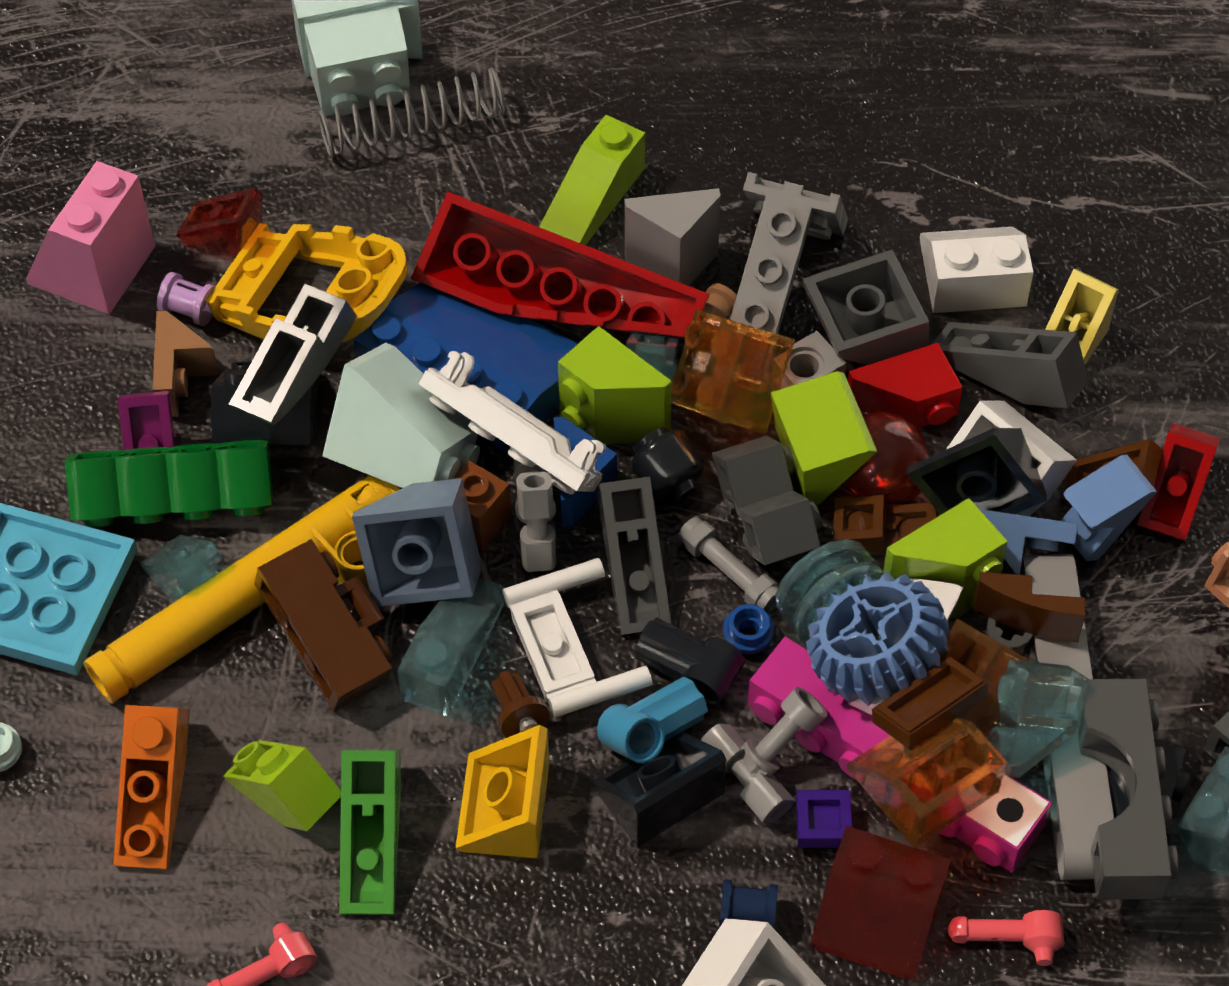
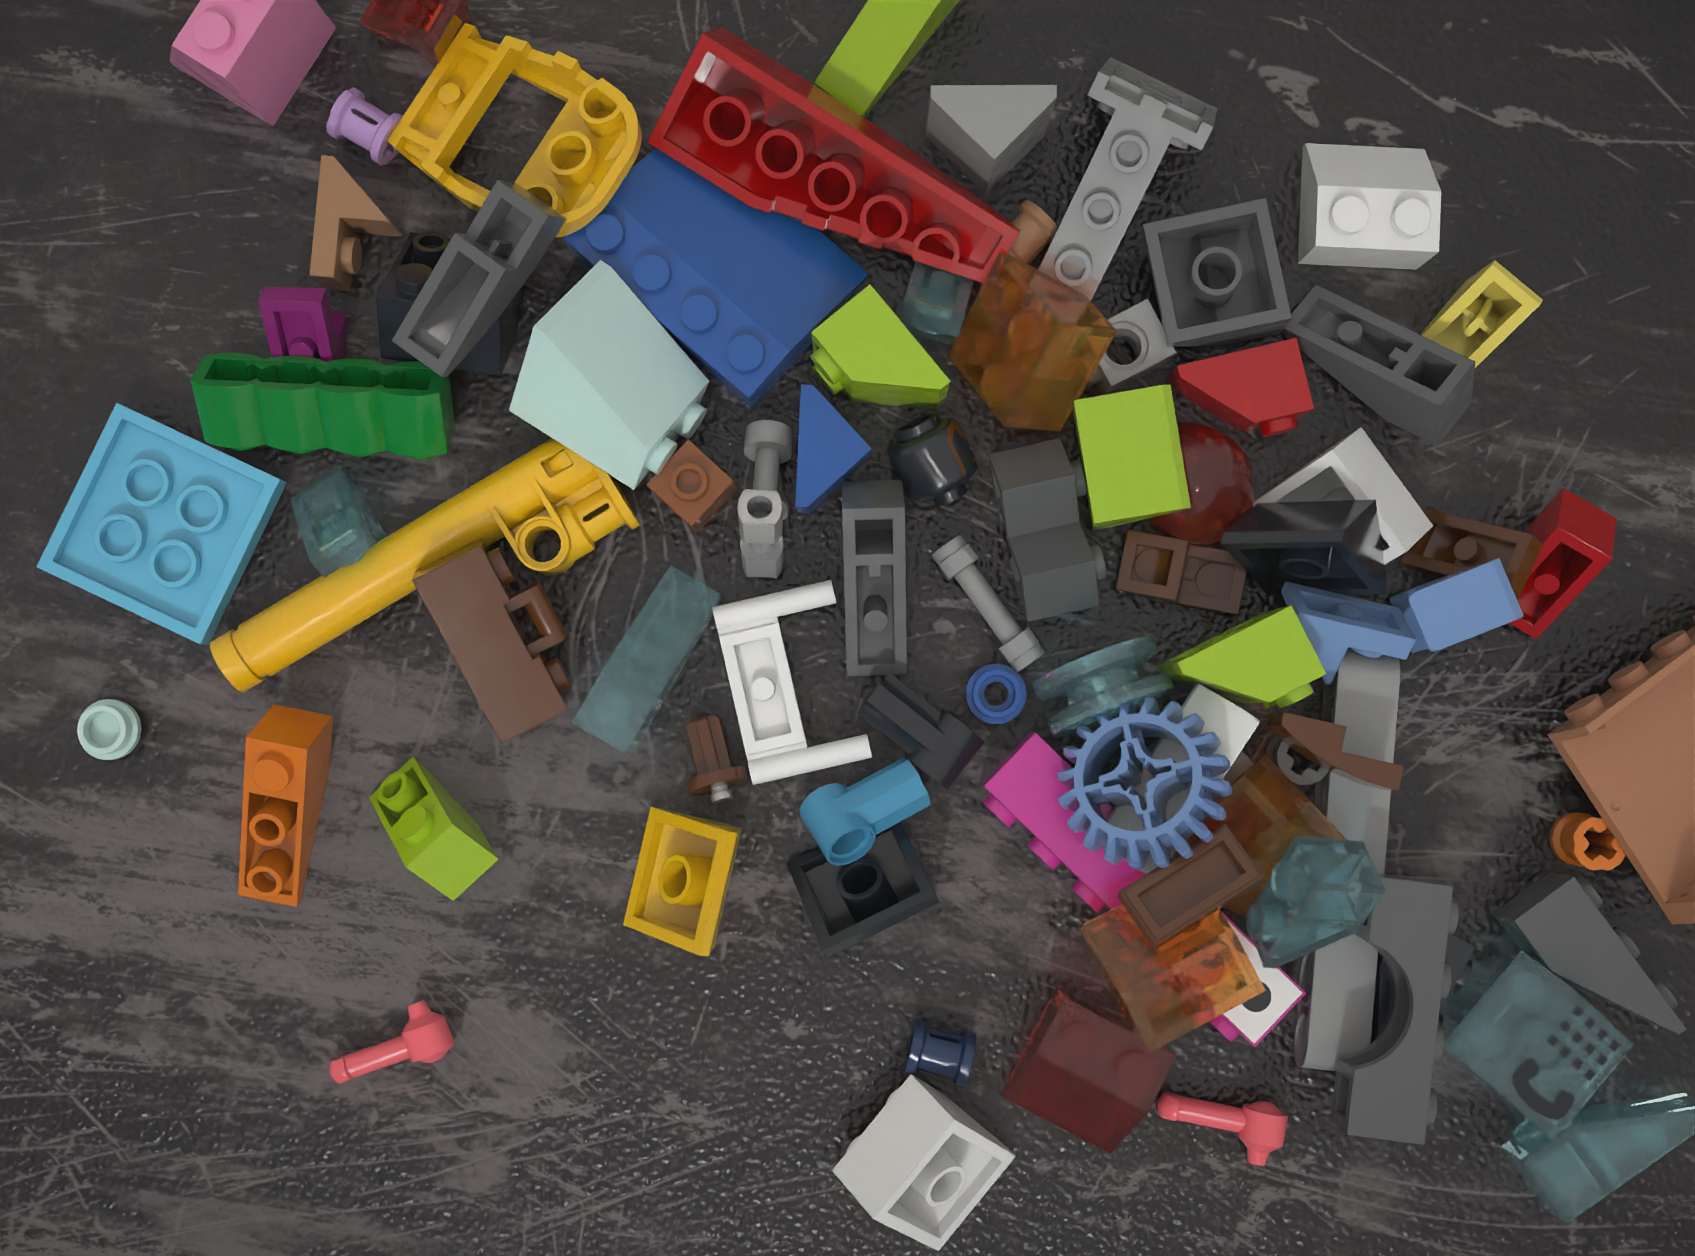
camera: 10 degrees right, 30 degrees up
bright green slope [339,749,401,914] -> none
sand blue slope [352,478,482,606] -> none
white piece [418,351,606,495] -> none
light grey bar [701,687,827,823] -> none
dark purple plate [796,790,852,848] -> none

